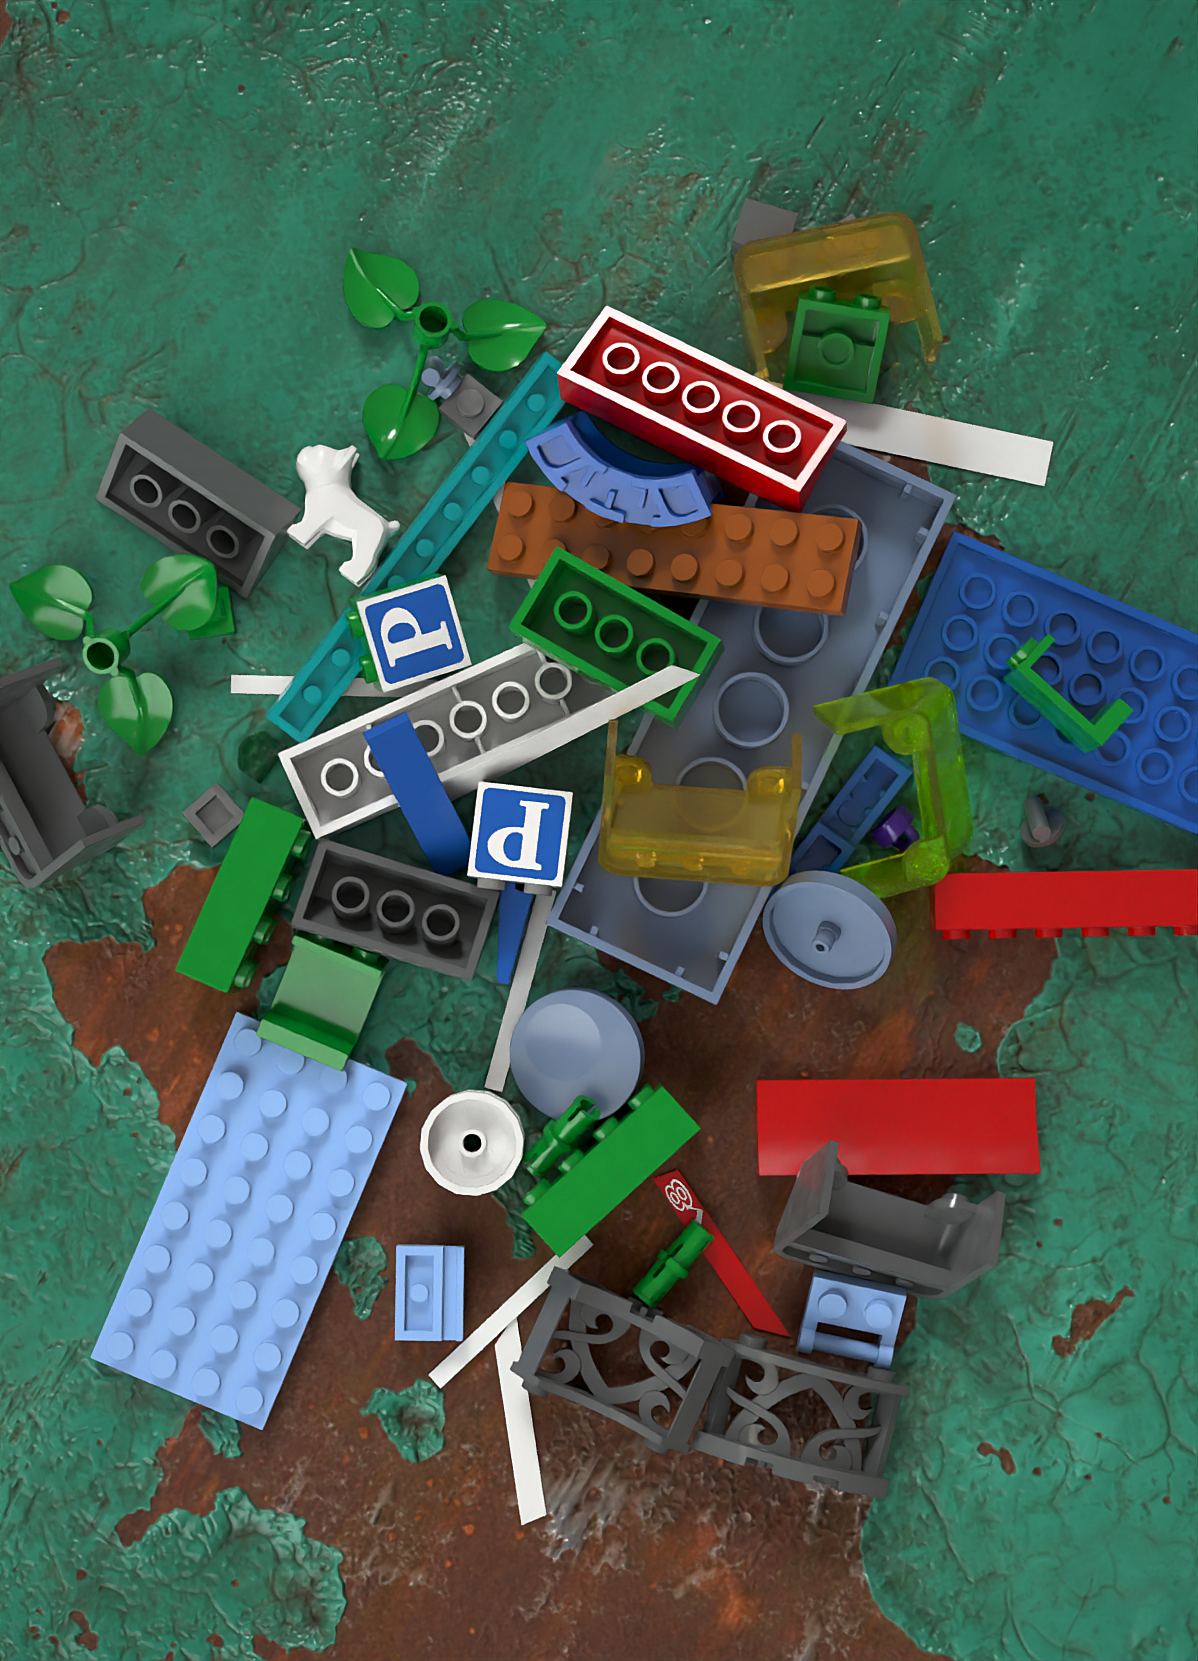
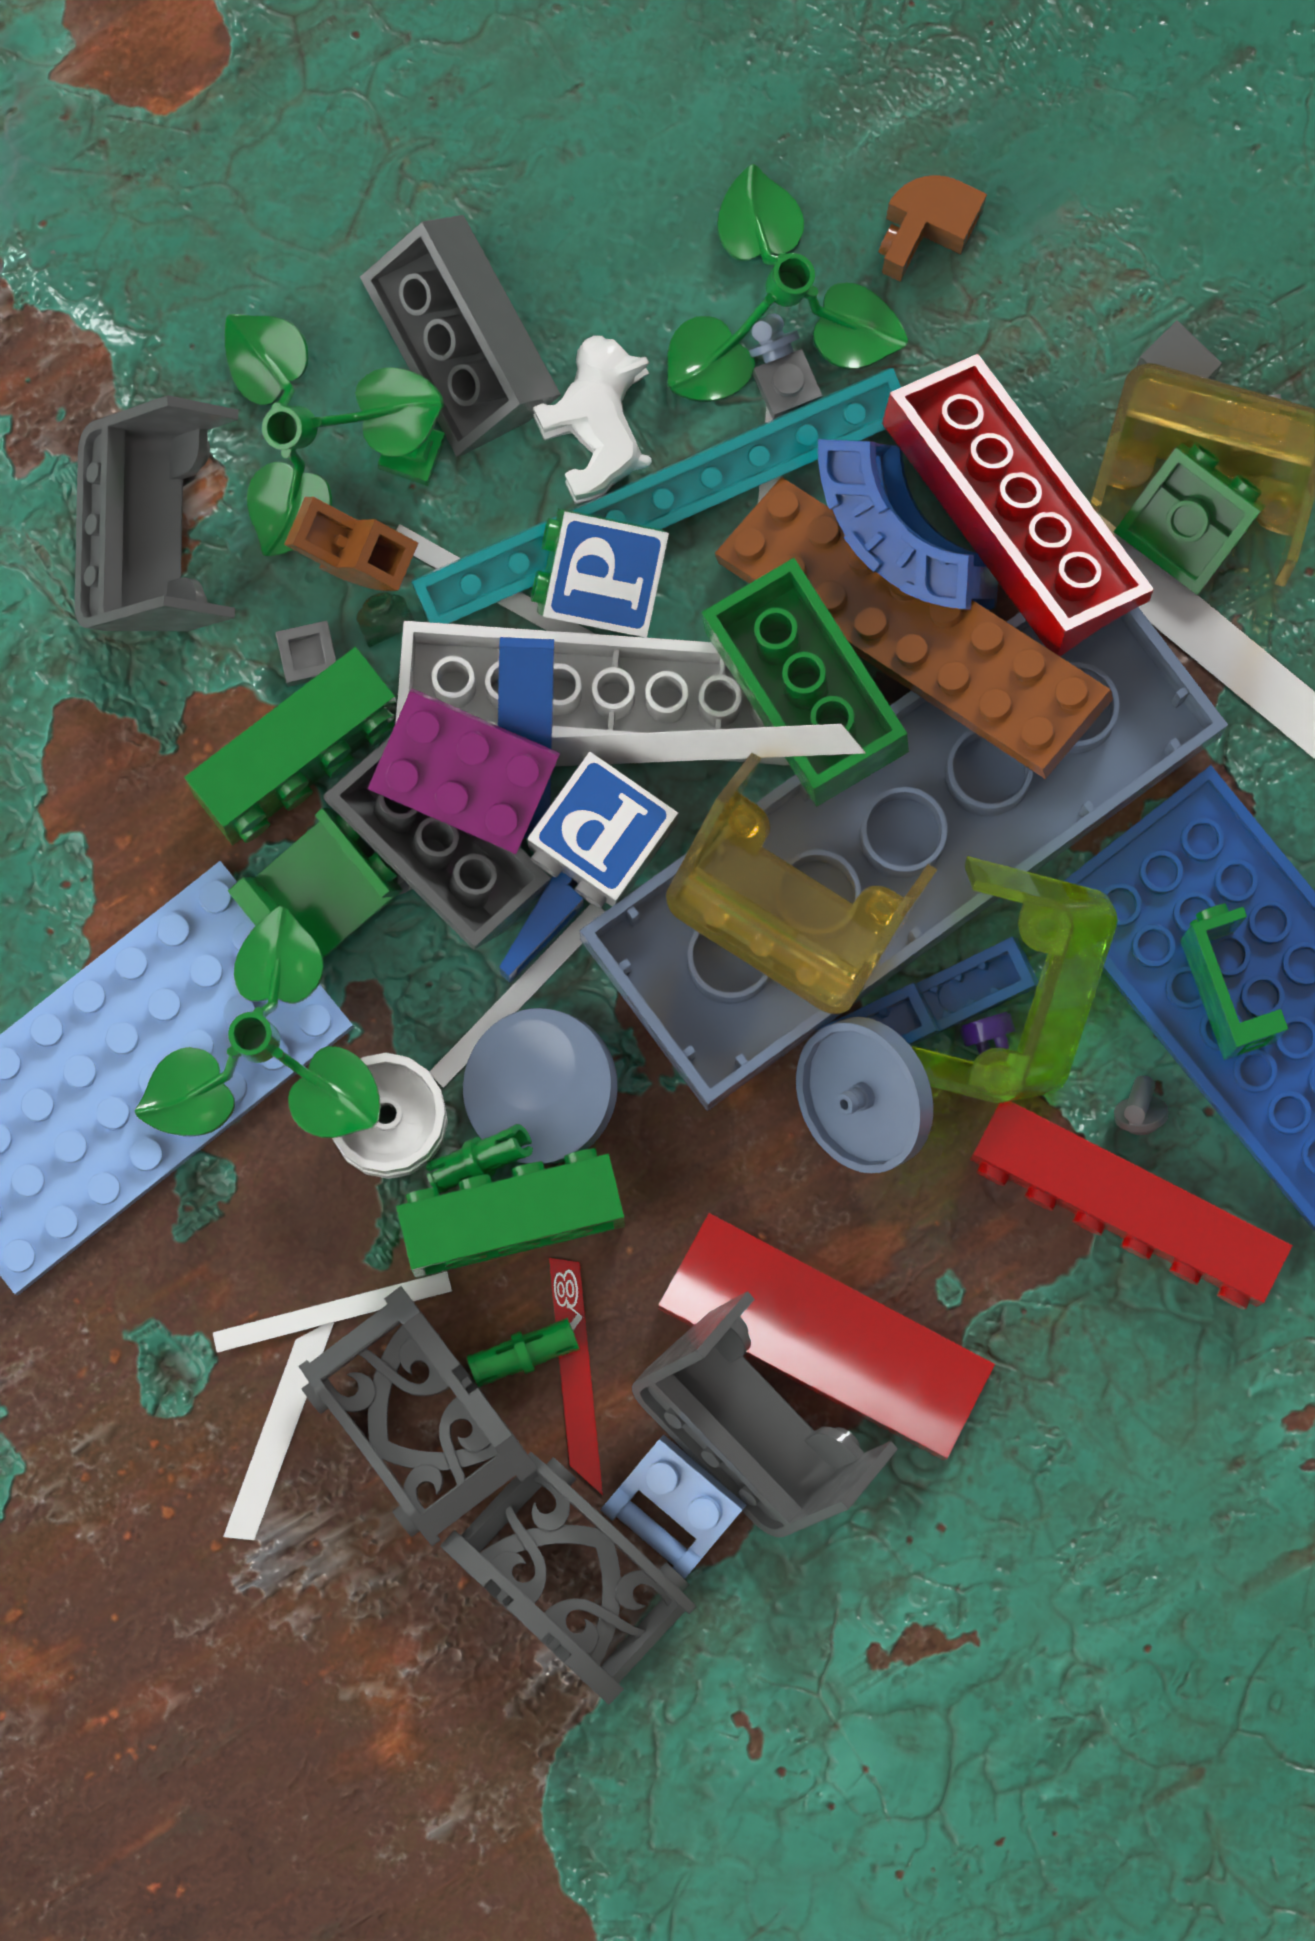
camera: 30 degrees right, 5 degrees down
light blue plate [395,1244,465,1341] -> none
none -> green plant [135,906,381,1138]
none -> dark orange brick [284,496,418,591]
none -> magenta plate [368,688,560,854]
none -> dark orange brick [878,175,987,282]

